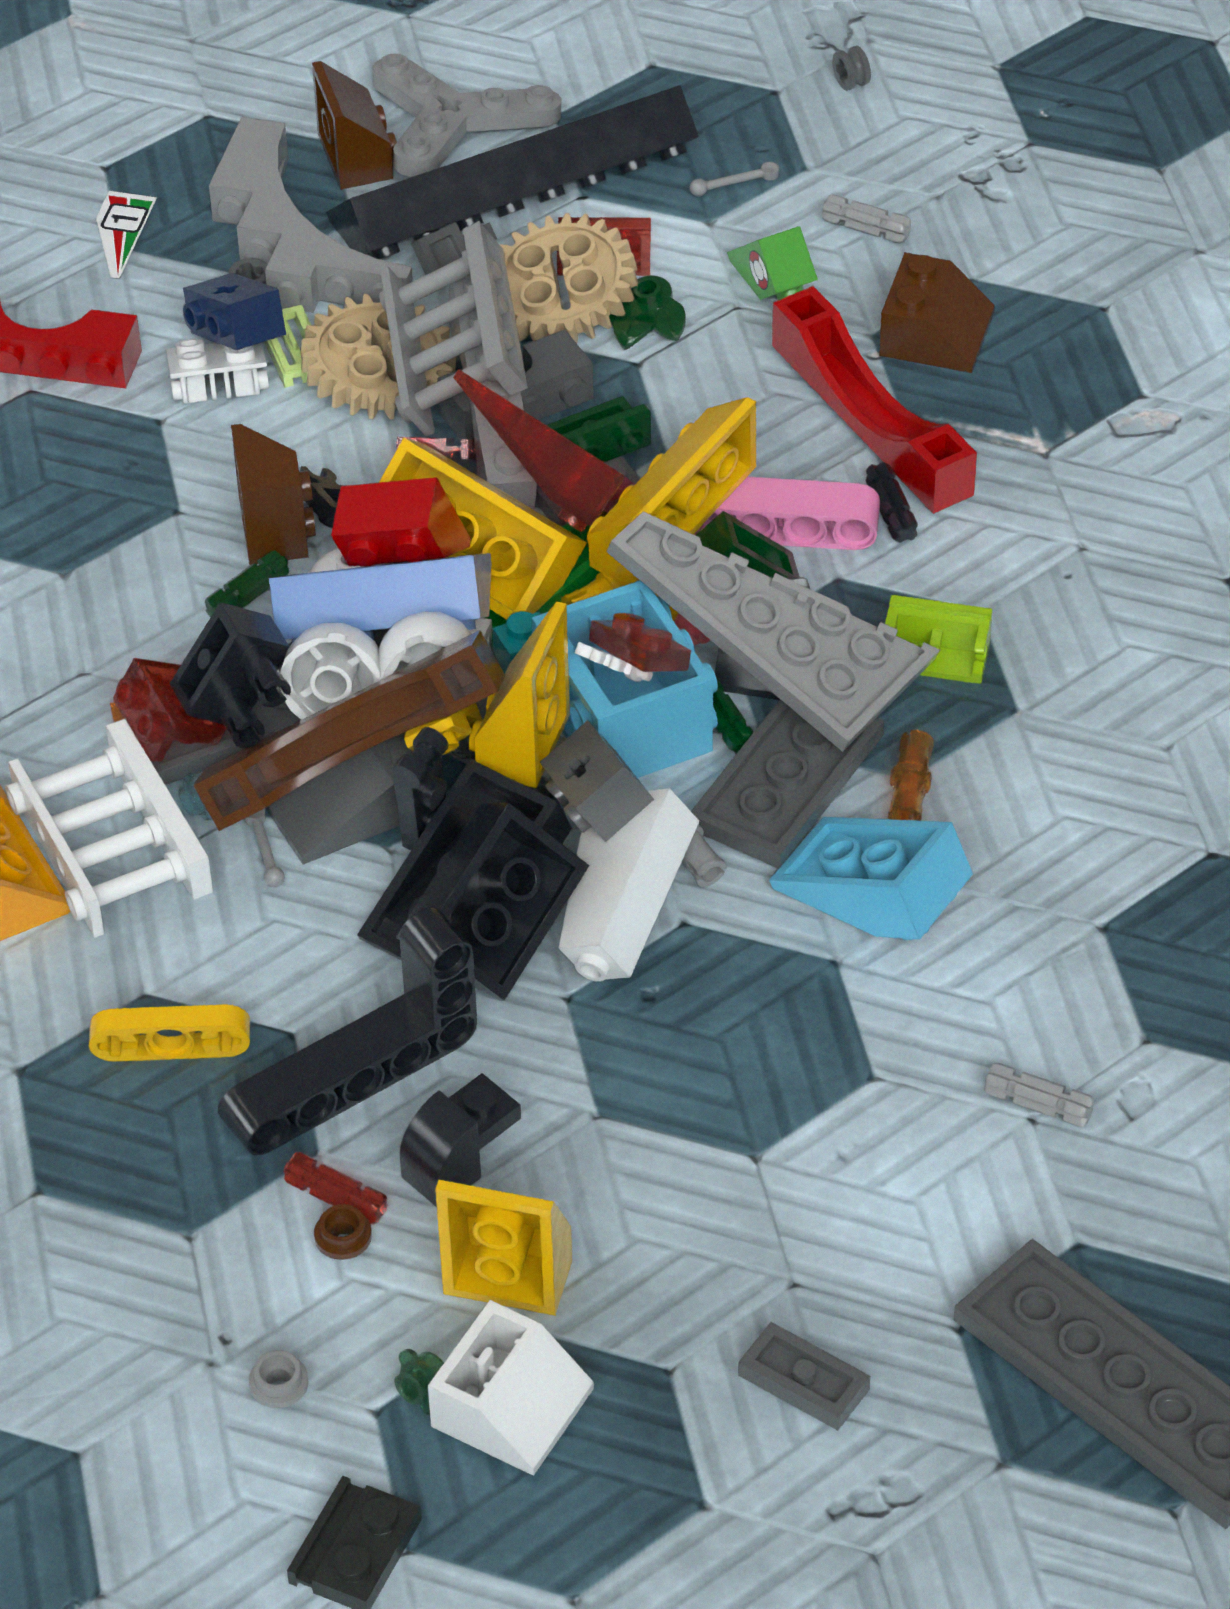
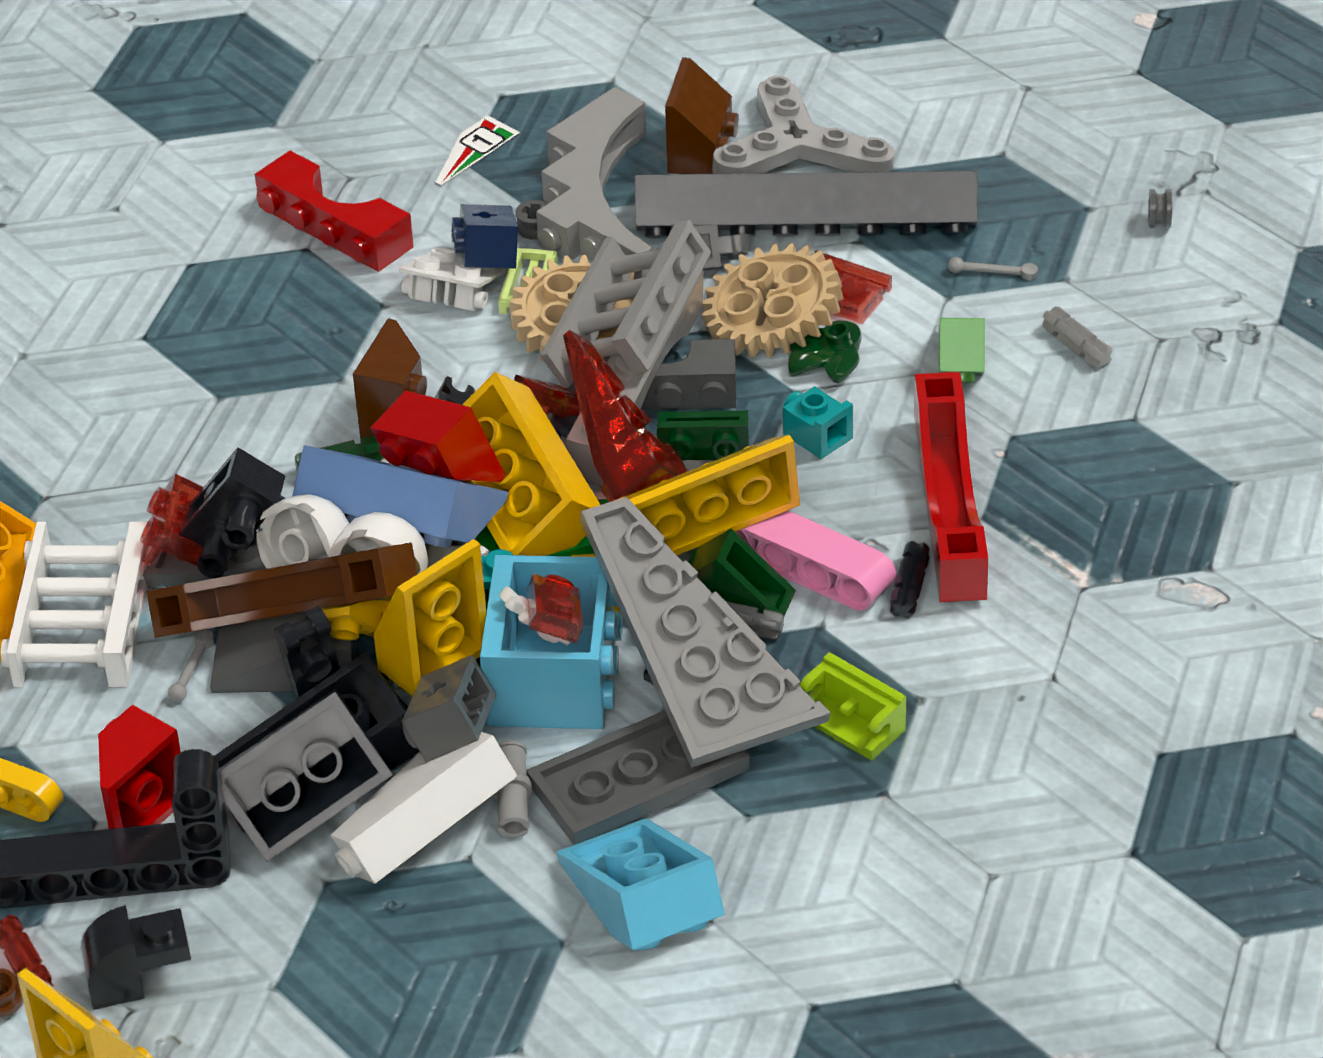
camera: 30 degrees right, 5 degrees down
dark green axle [713,678,754,754] -> none
reddish brown slope [879,252,995,373] -> none
clear orange pin [888,730,934,821] -> none
none -> red slope [98,704,181,829]
none -> teal brick [783,386,853,459]

